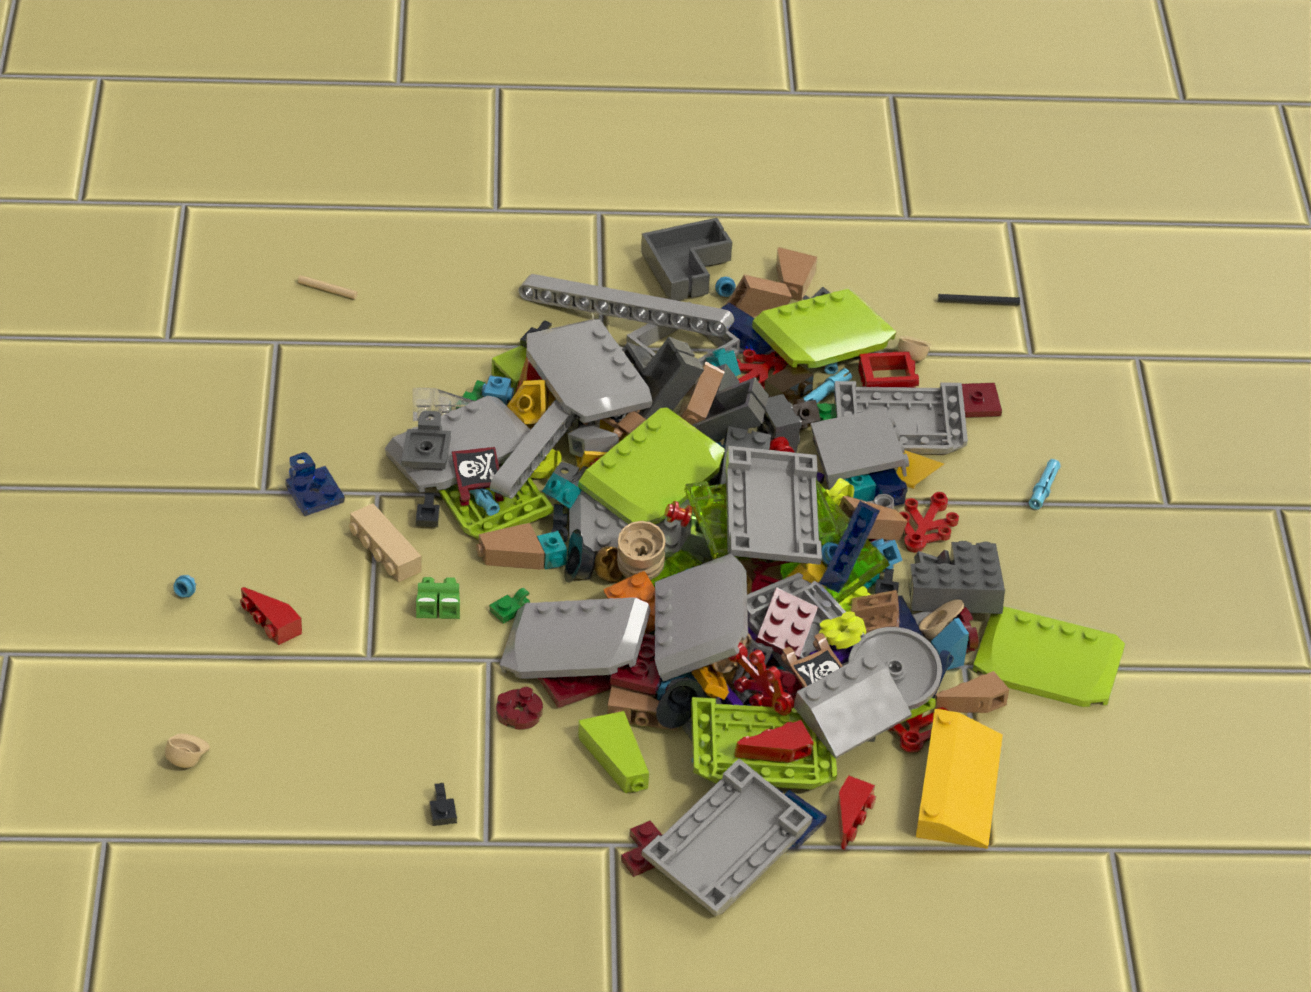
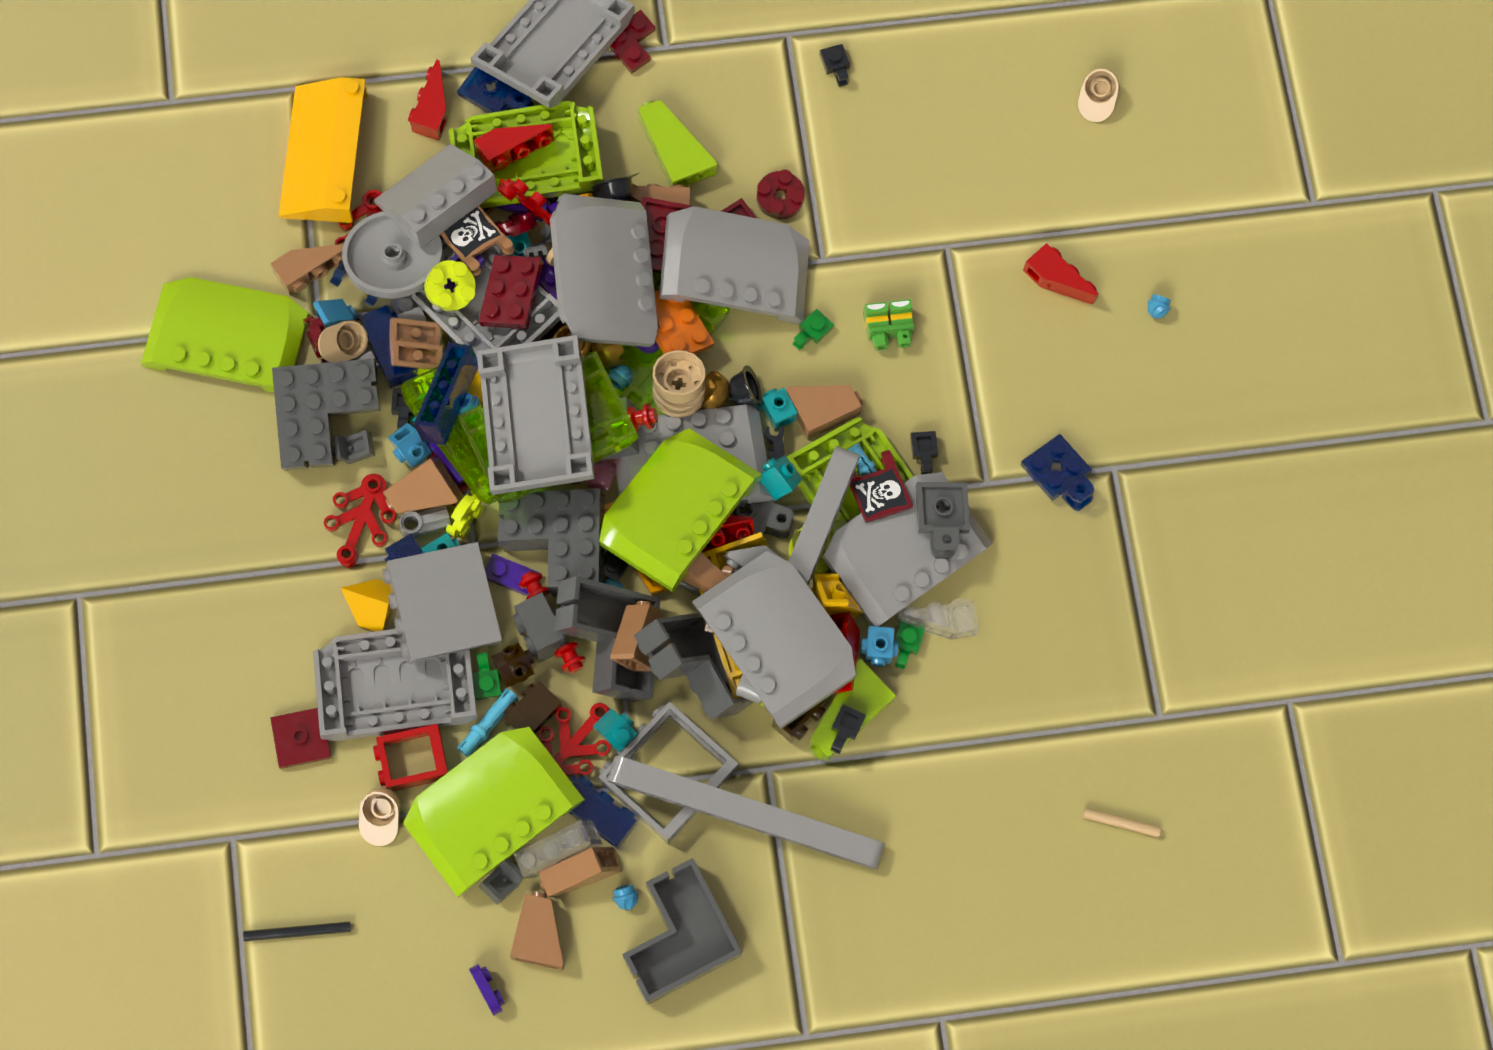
camera: 170 degrees right, 30 degrees up
tan brick [349,503,421,582] -> none
medium azure pin [1029,459,1061,510] -> none
none -> dark purple plate [469,964,505,1016]
none -> clear brick [514,820,602,878]

